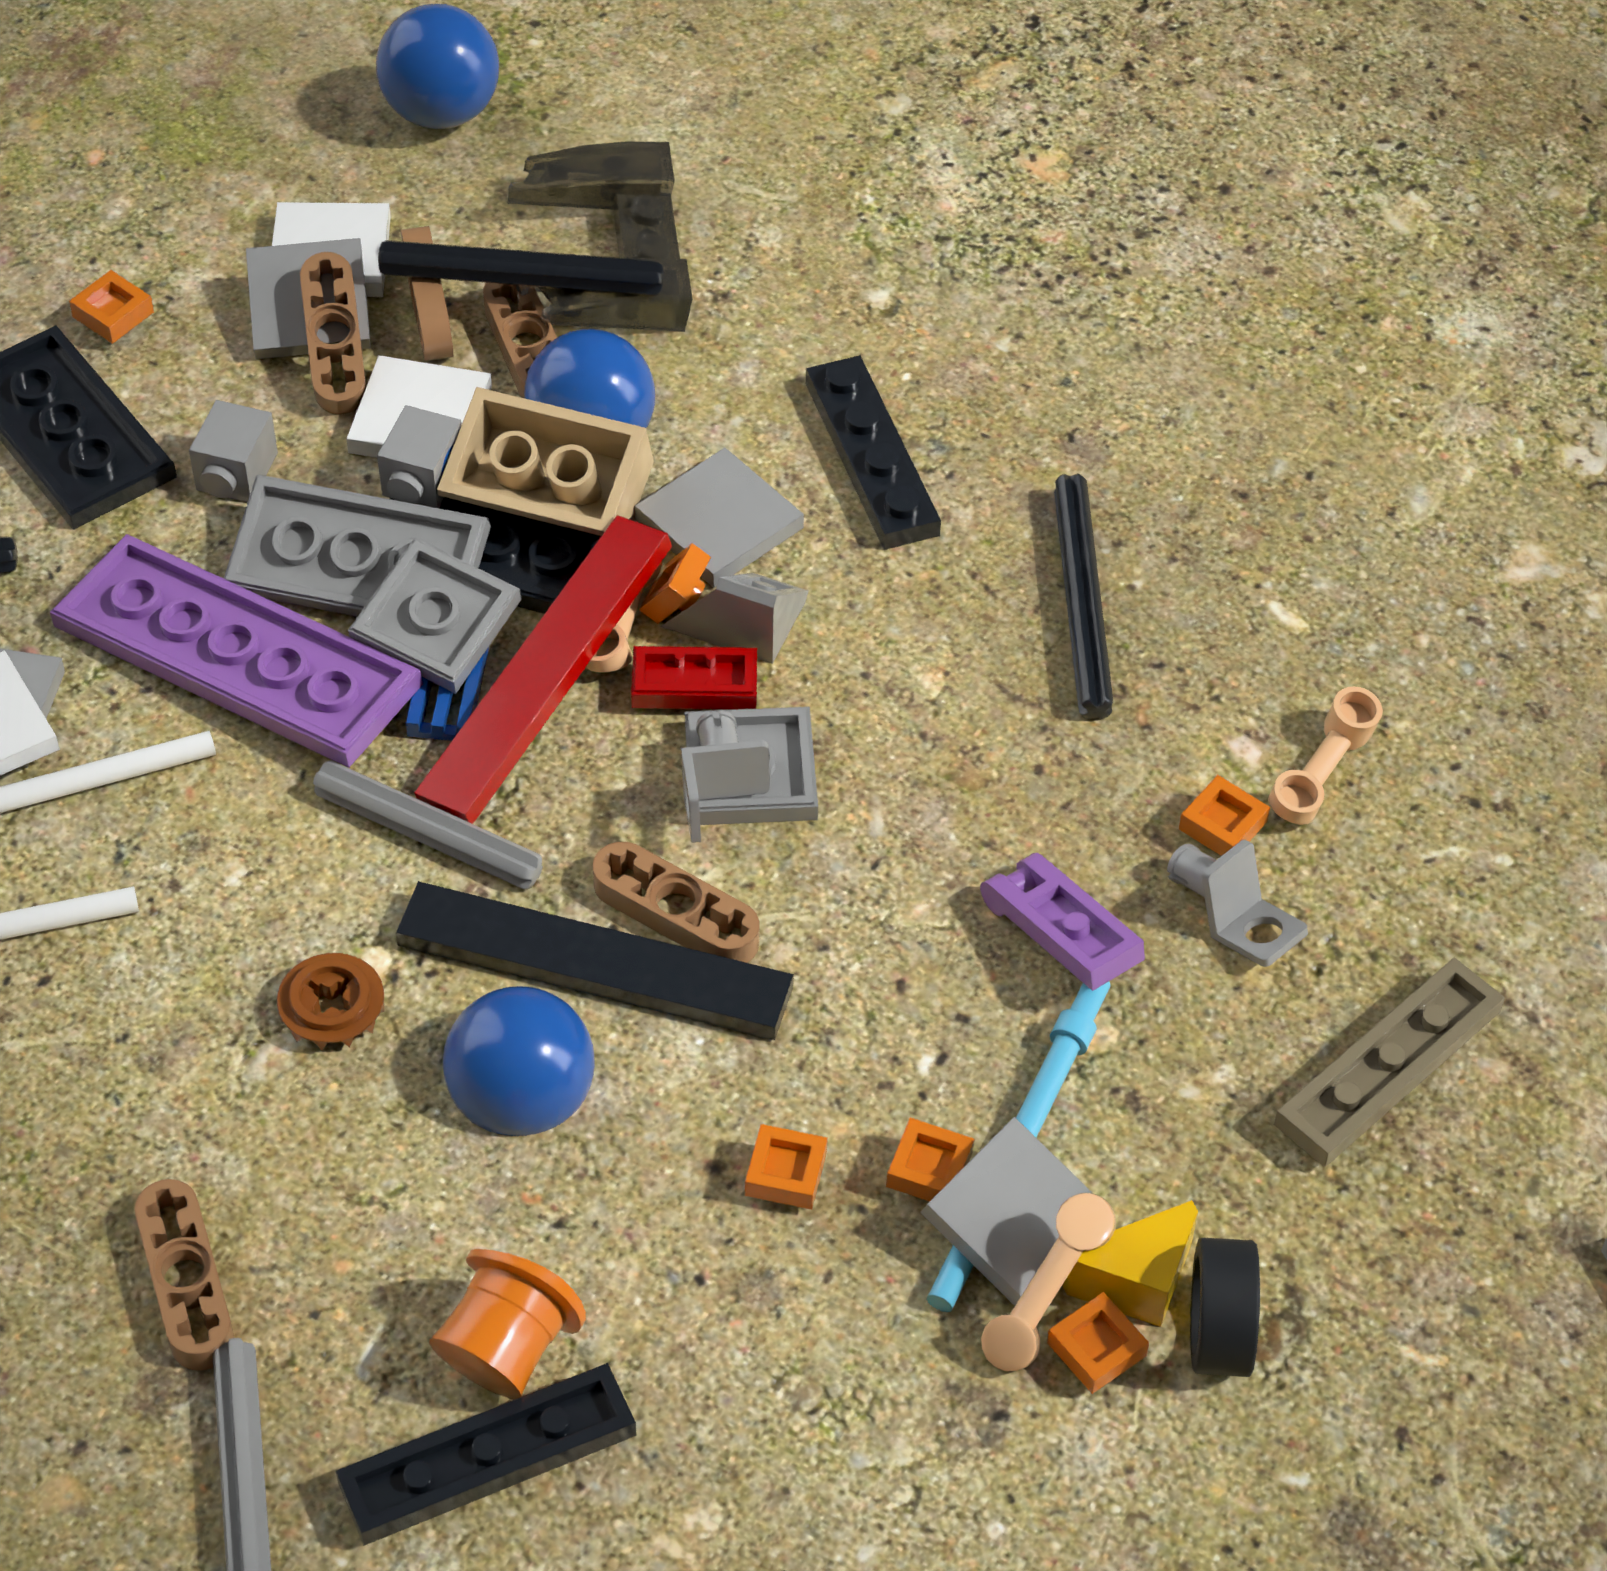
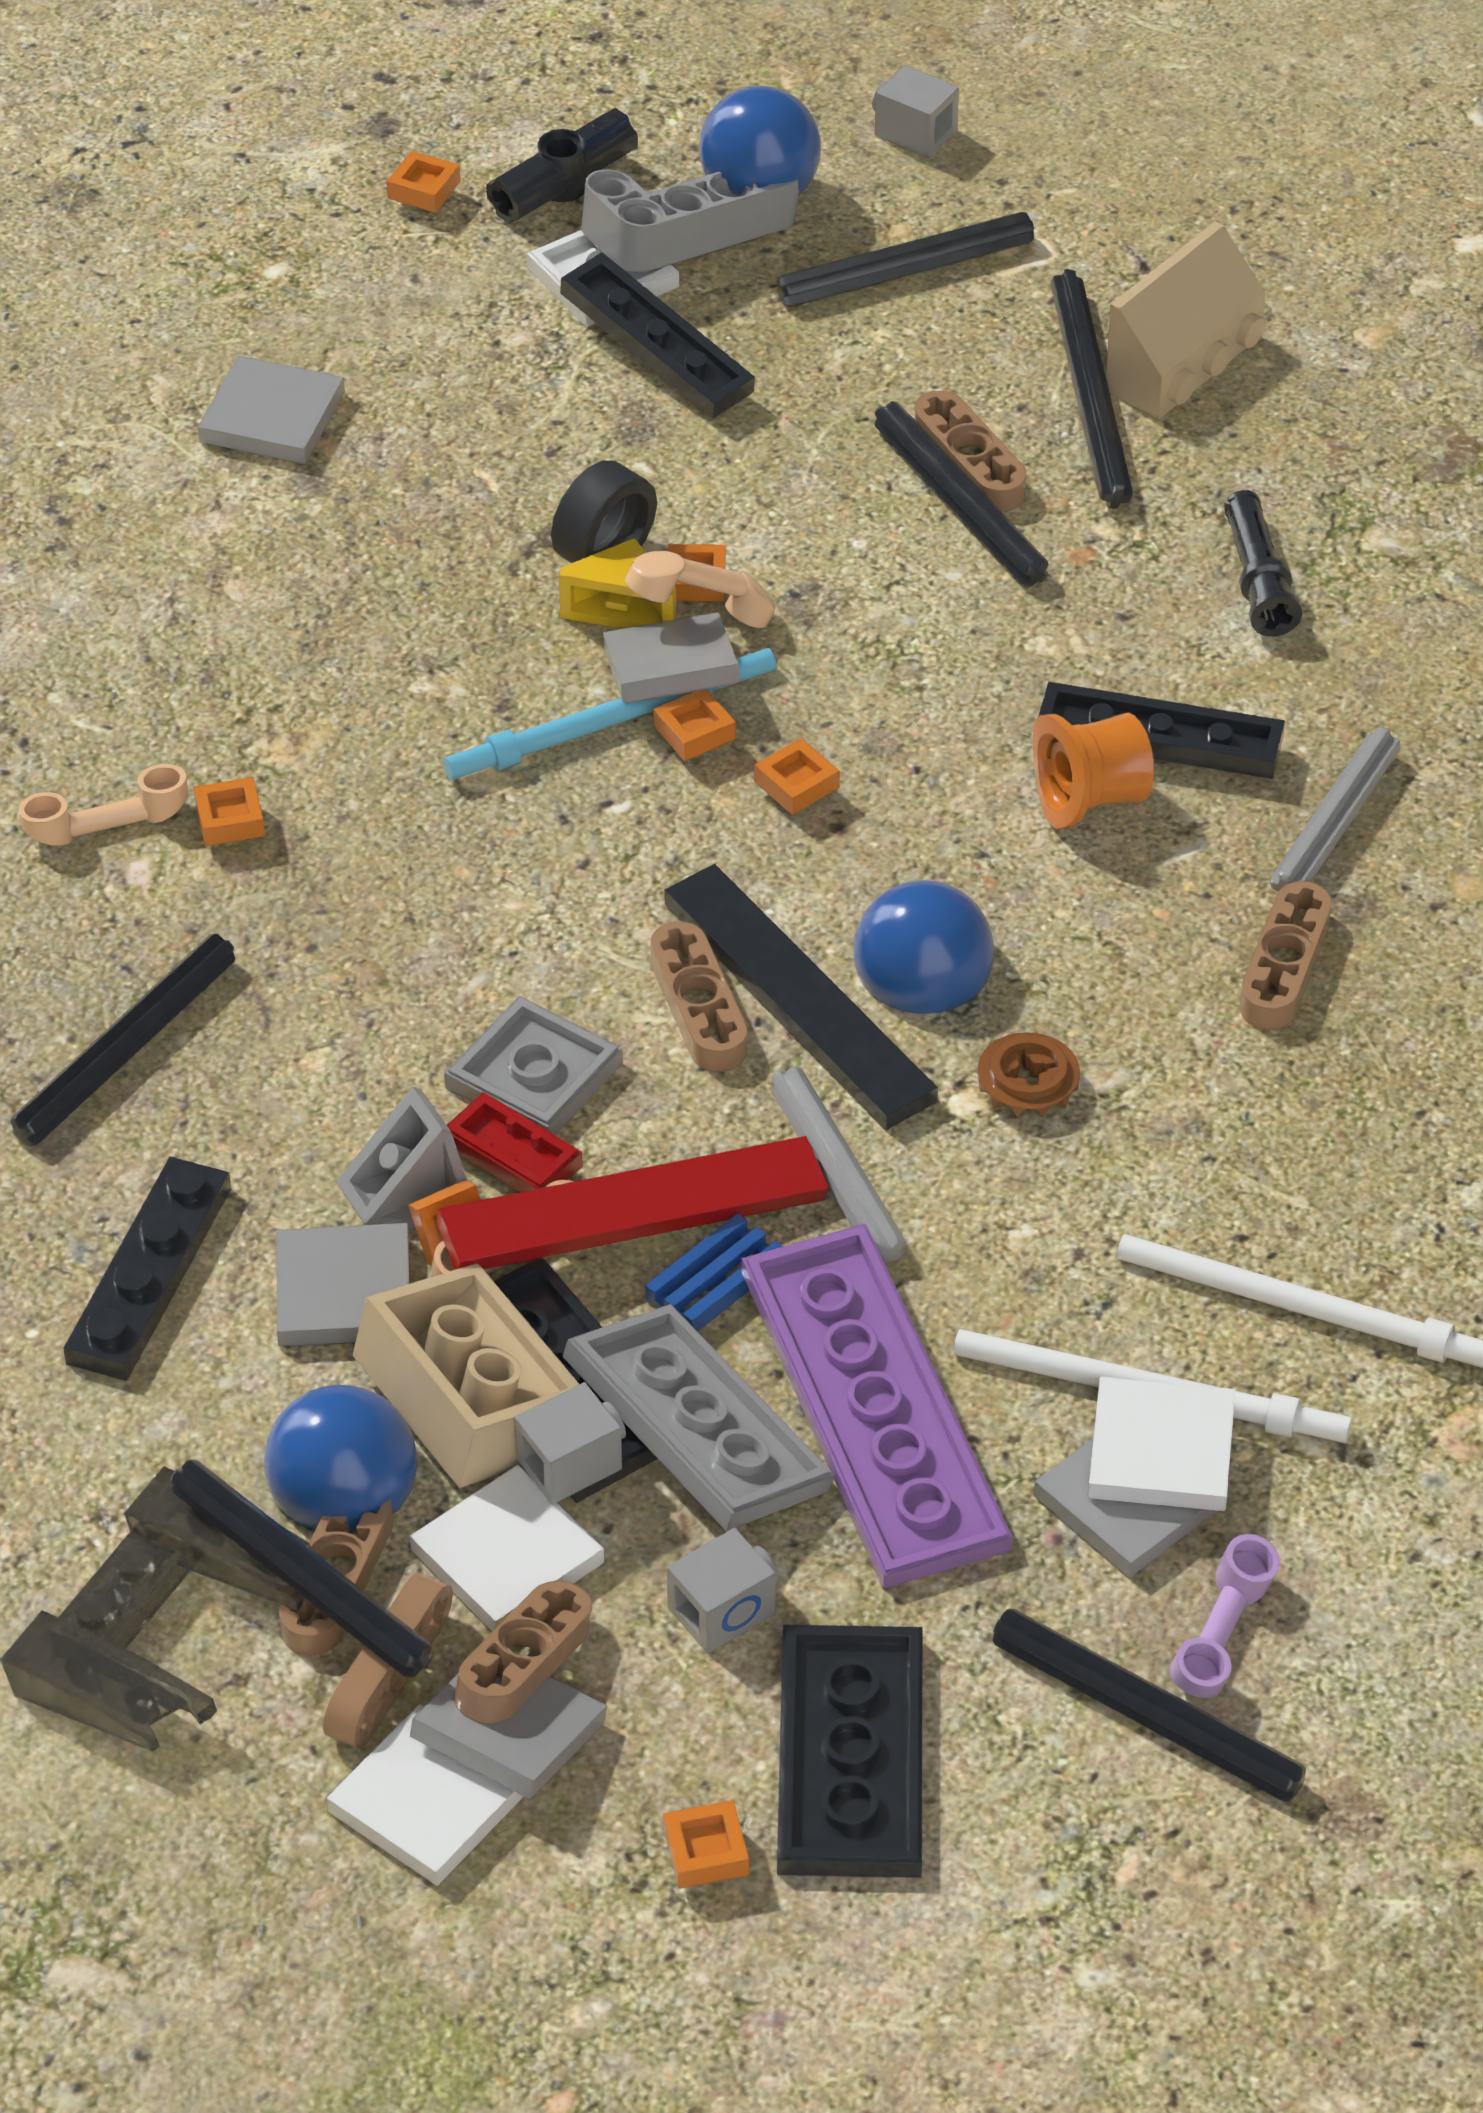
camera: 140 degrees left, 5 degrees down
light grey tile [348,537,521,694] -> none
blue piece [376,4,499,129] -> none
light grey bracket [681,710,770,843] -> none
medium lavender plate [980,853,1145,991] -> none
light grey bracket [1167,840,1308,967] -> none
dark tan plate [1274,957,1505,1168] -> none

